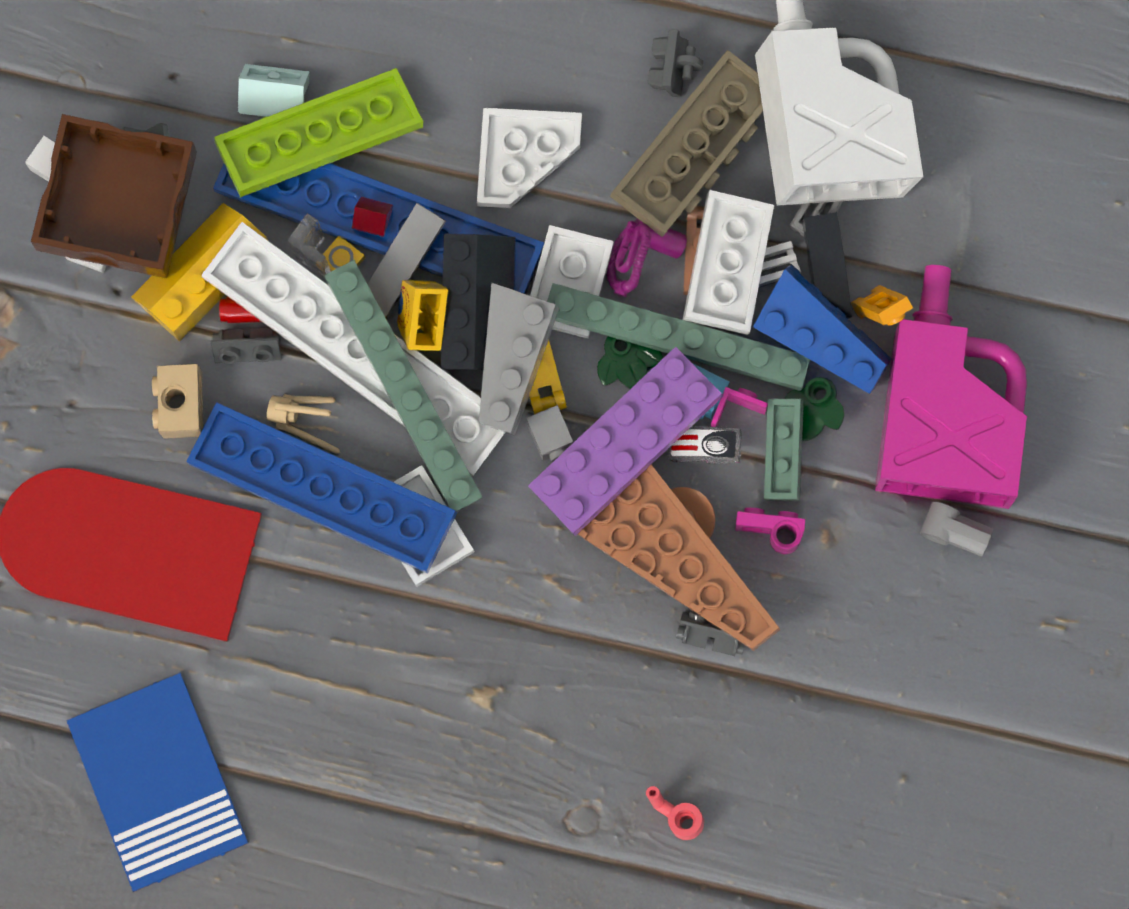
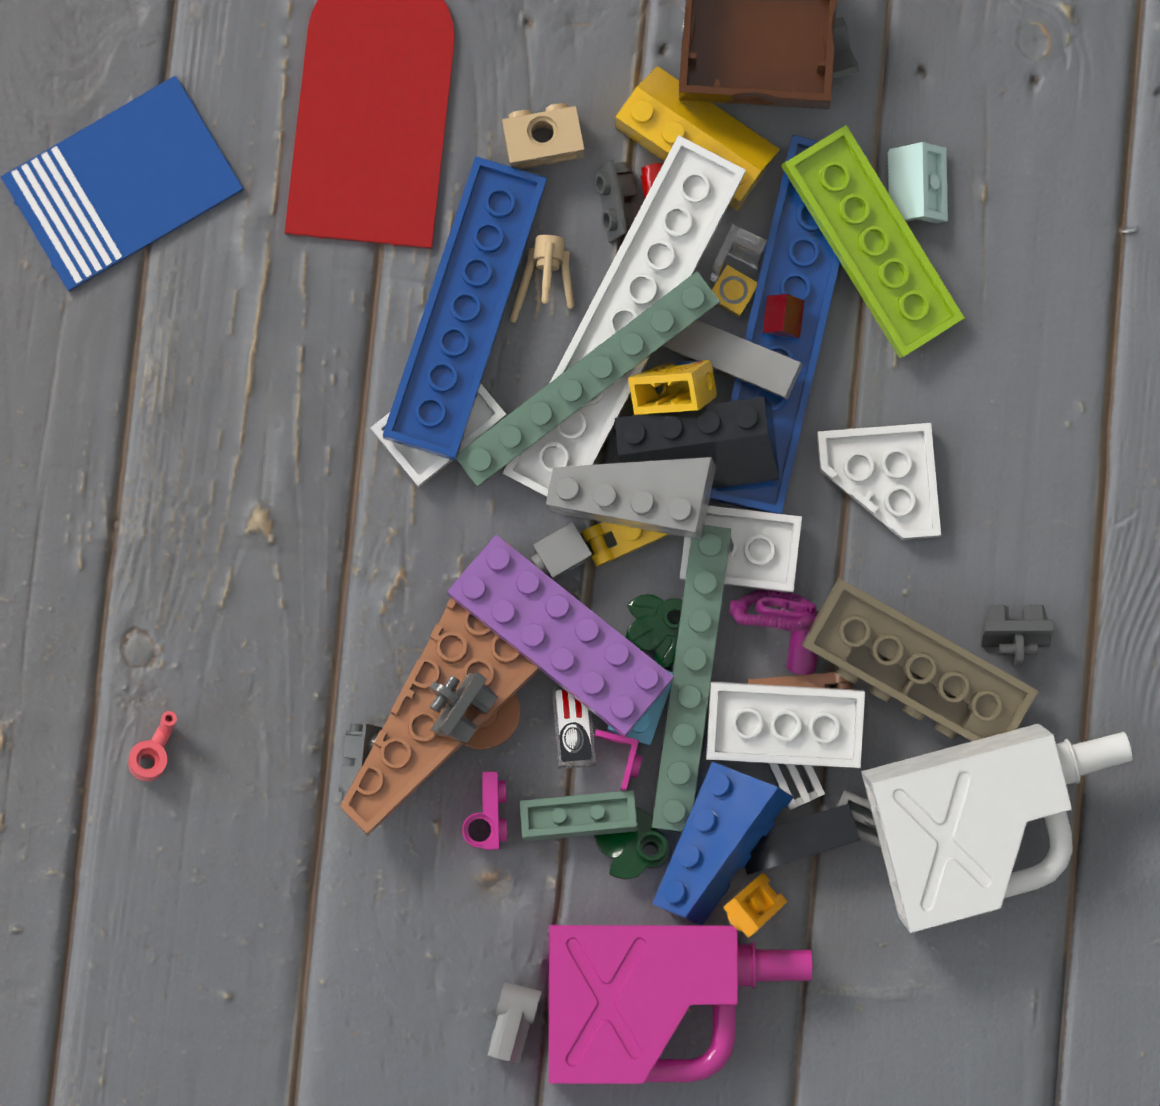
camera: 75 degrees right, 5 degrees up
none -> dark grey hips [429,672,498,743]

